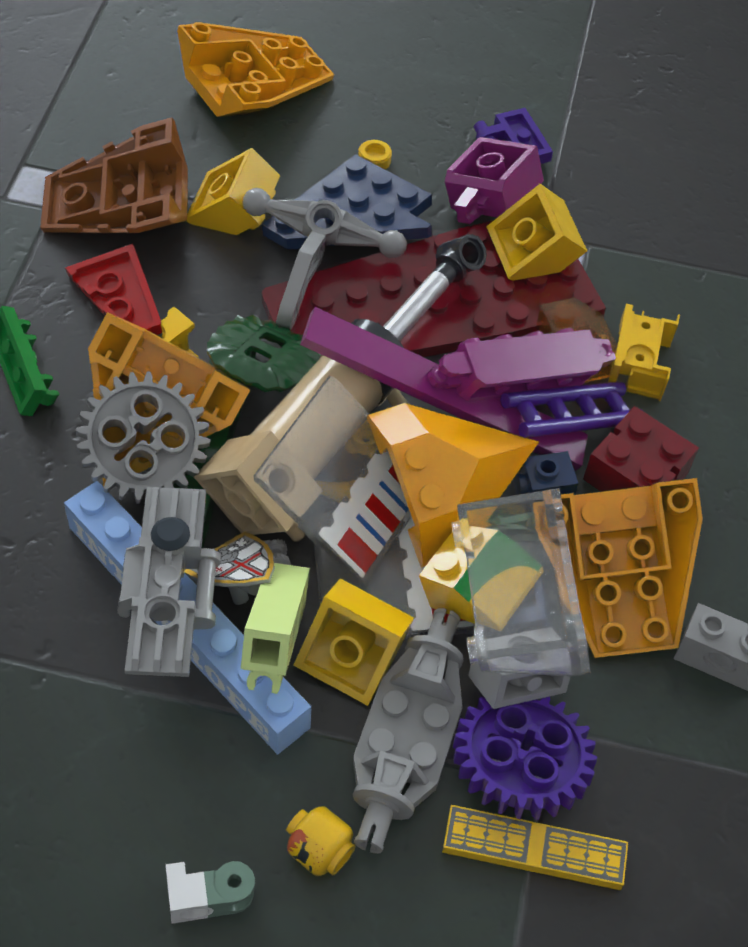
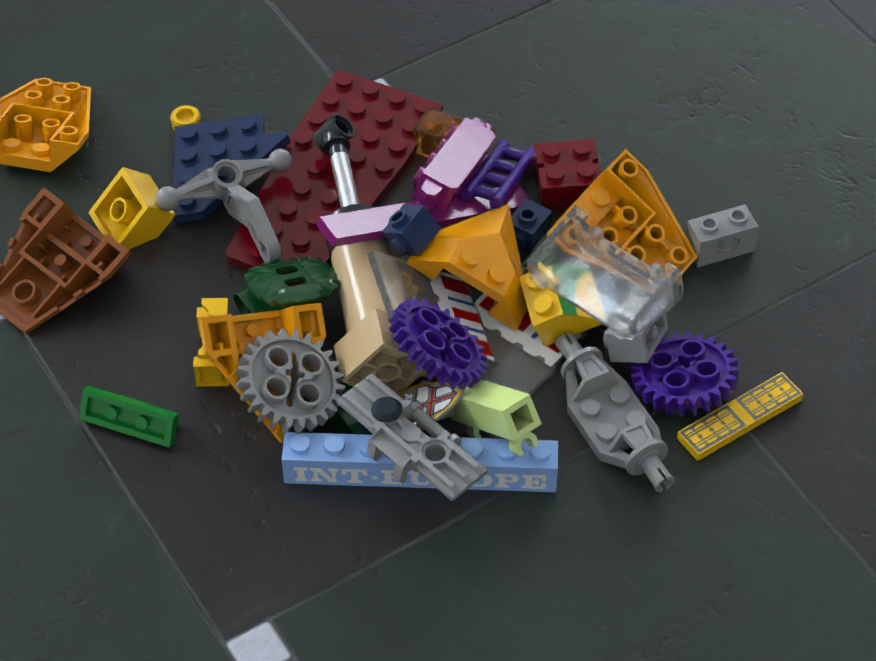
camera: 40 degrees left, 5 degrees down
red wing [65,244,162,335] -> none
leg [166,861,255,924] -> none
yellow head [286,806,355,876] -> none
yellow slope [293,578,414,706] -> none
magenta hinge [444,137,544,224] -> none
dark purple plate [474,108,553,164] -> none
yellow slope [486,184,587,281] -> none
yellow piece [608,304,680,401] -> none
none -> dark blue brick [382,204,441,256]
none -> dark purple gear [389,297,488,390]

